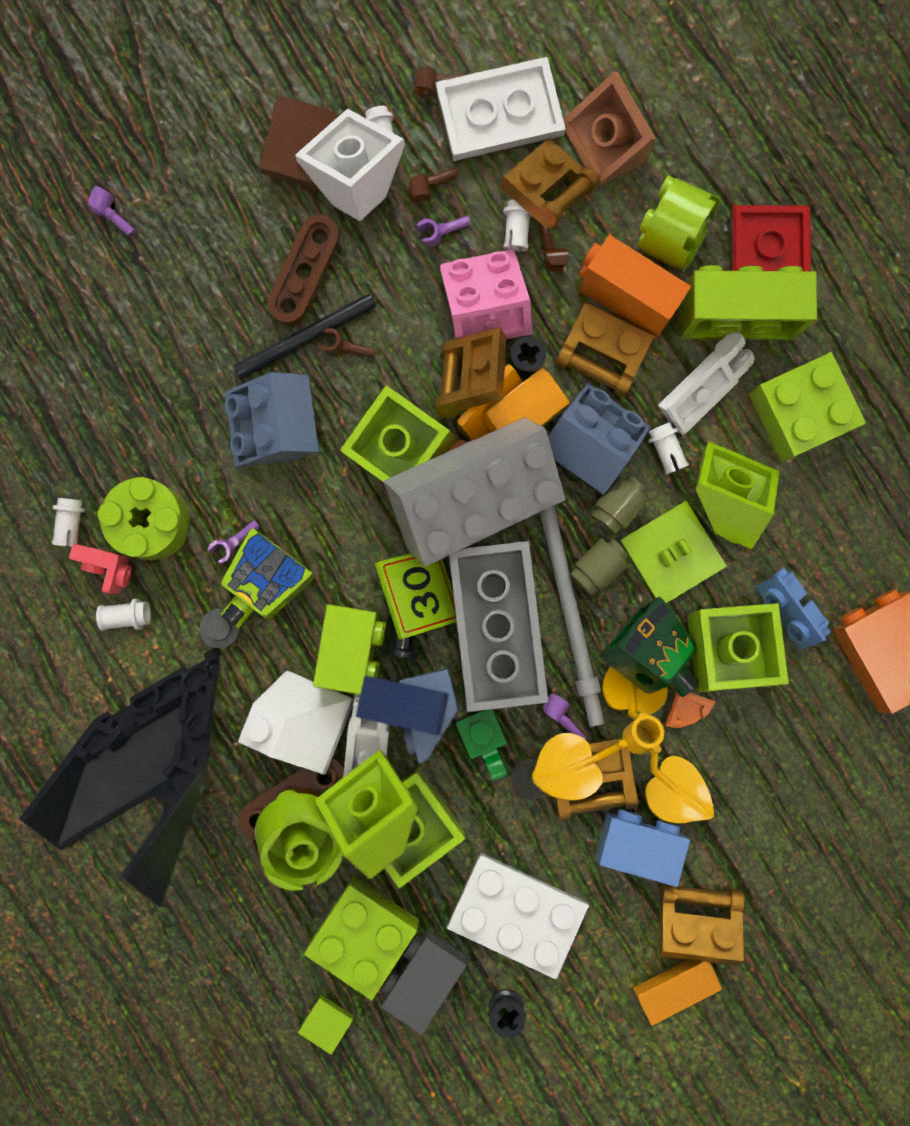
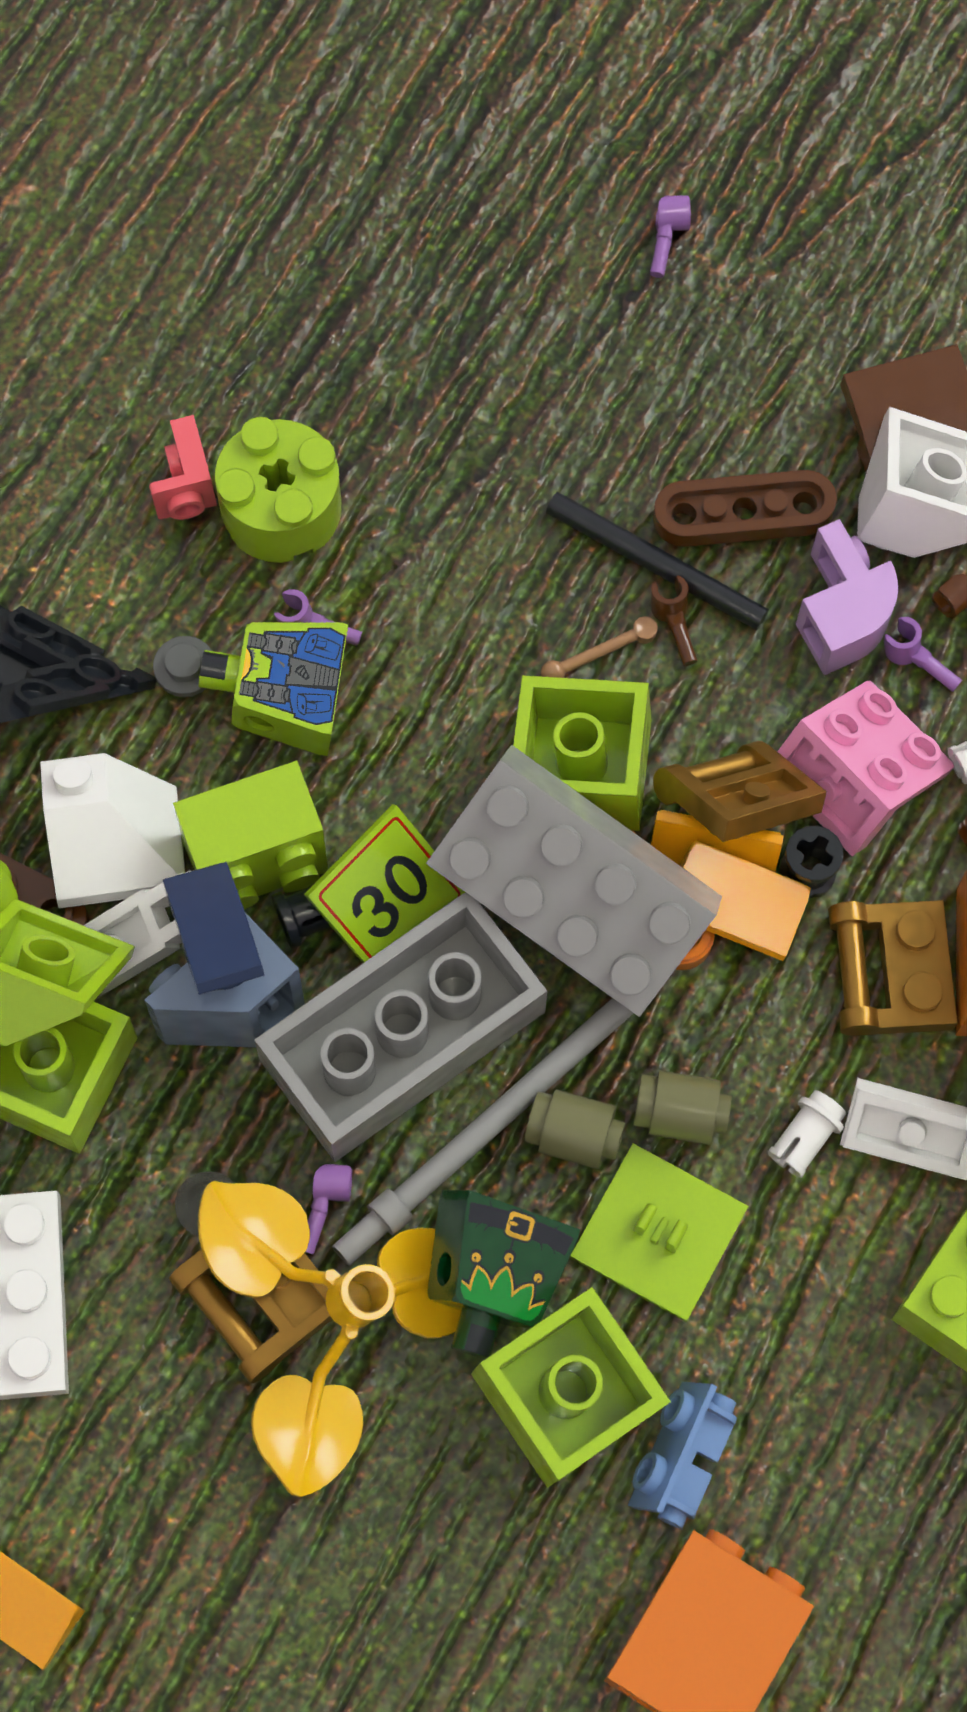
camera: 60 degrees right, 15 degrees down
white pin [52,498,85,547] -> none
white pin [96,599,151,631] -> none
sand blue slope [225,372,319,468] -> none
green plate [455,709,507,781] -> none
sand blue slope [548,383,651,494] -> none
medium blue brick [595,809,690,887] -> none
pearl gold plate [659,883,744,966] -> none
orange tile [663,691,715,728] -> none
lime slope [695,441,780,549] -> none
none -> medium nougat hinge [541,616,658,678]
none -> lavender brick [796,519,898,675]

